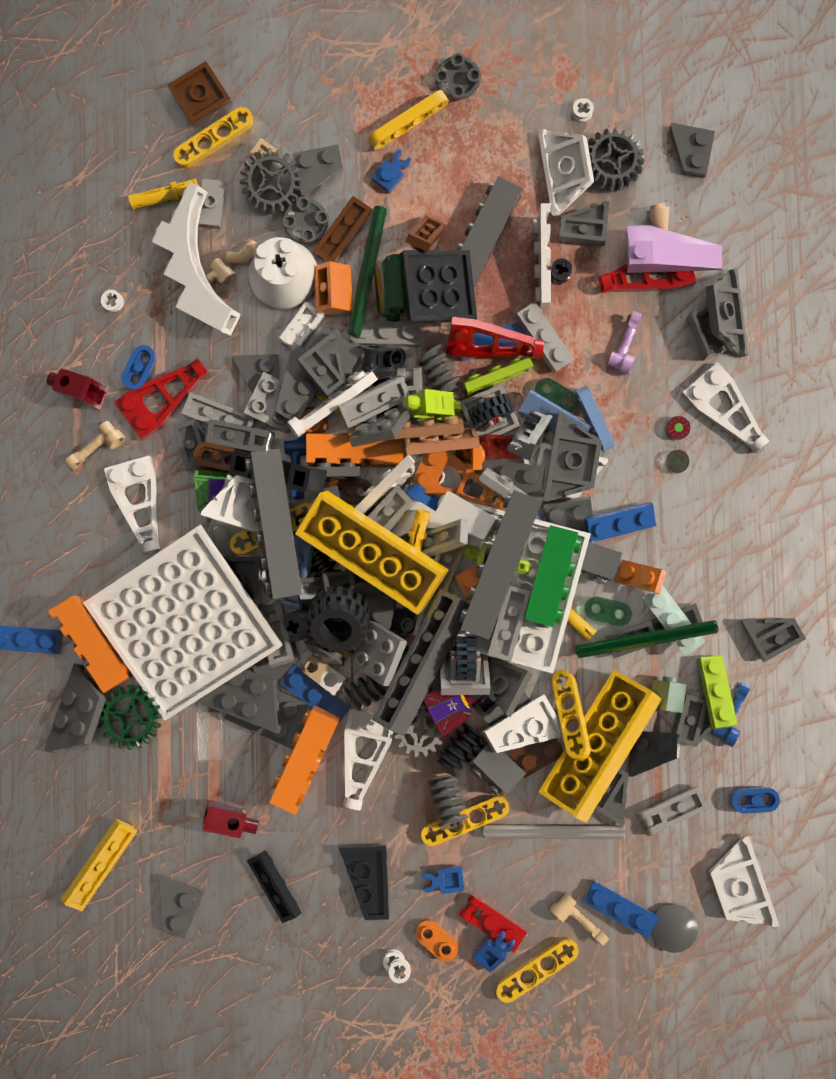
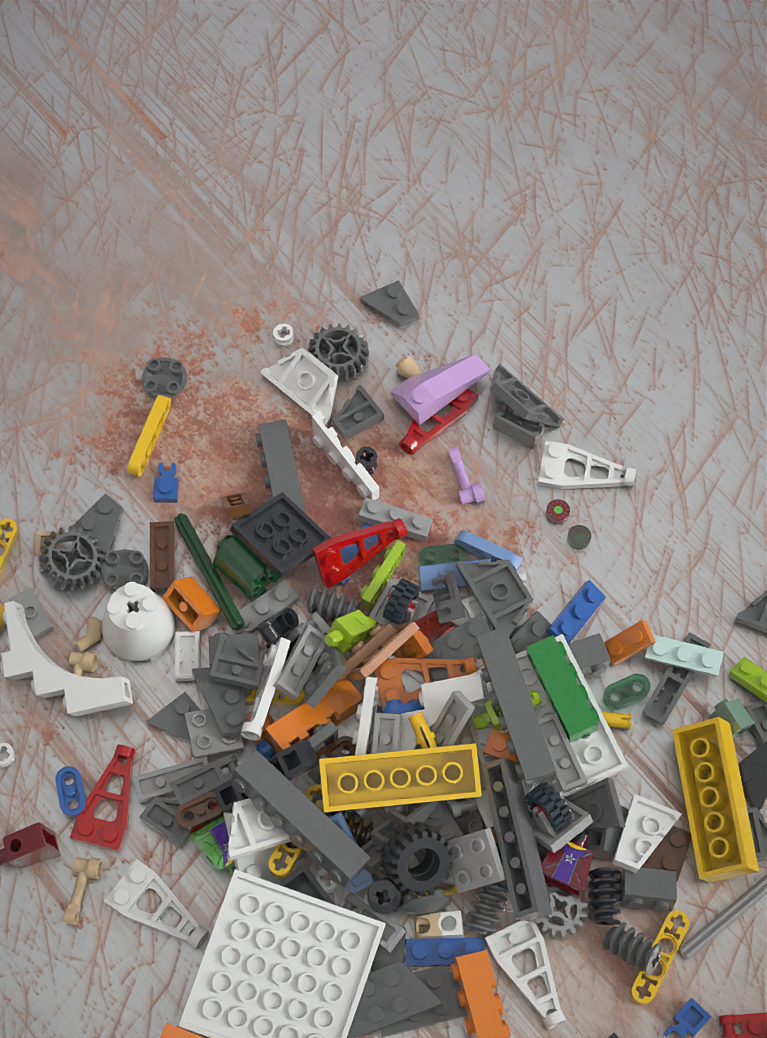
camera: 40 degrees left, 20 degrees down
light grey plate [478,468,527,498] -> none
yellow beam [552,670,591,761] -> none
dark green axle [575,620,719,658] -> none

